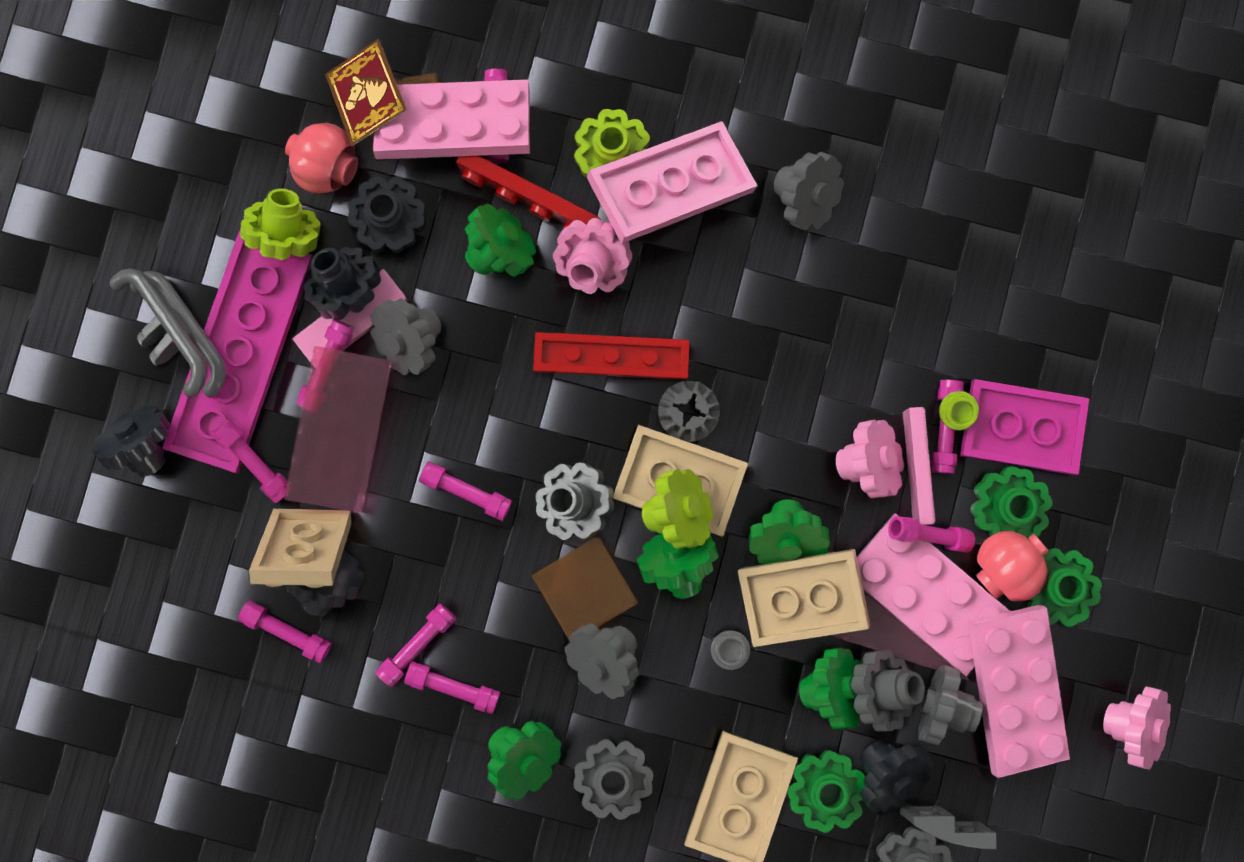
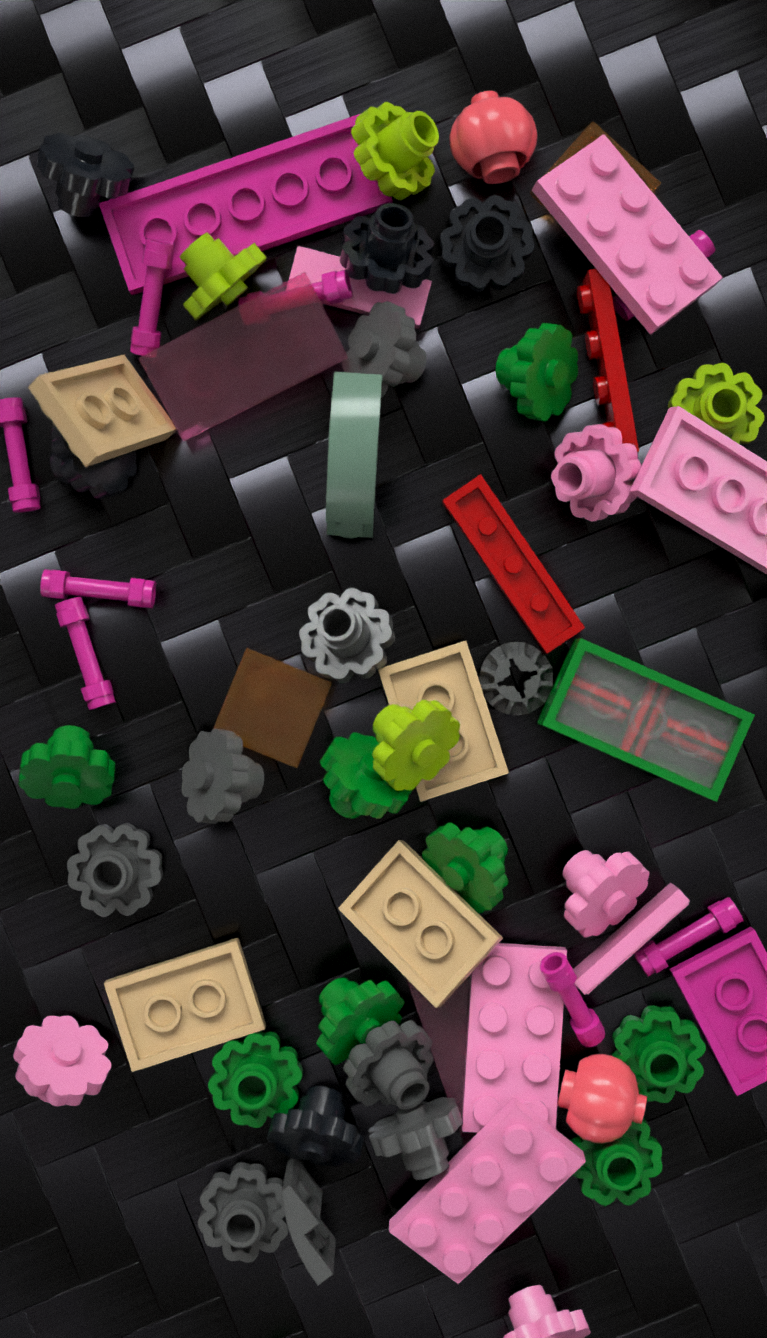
camera: 55 degrees right, 5 degrees up
dark grey piece [109,268,227,398] -> none
sticker [325,39,407,146] -> none
dark pink bar [419,461,512,521] -> none
flat silver plate [711,630,750,670] -> none
lime plate [939,391,979,430] -> none
none -> lime plant [179,232,267,320]
none -> sand green arch [326,372,382,538]
none -> clear brick [537,638,755,802]

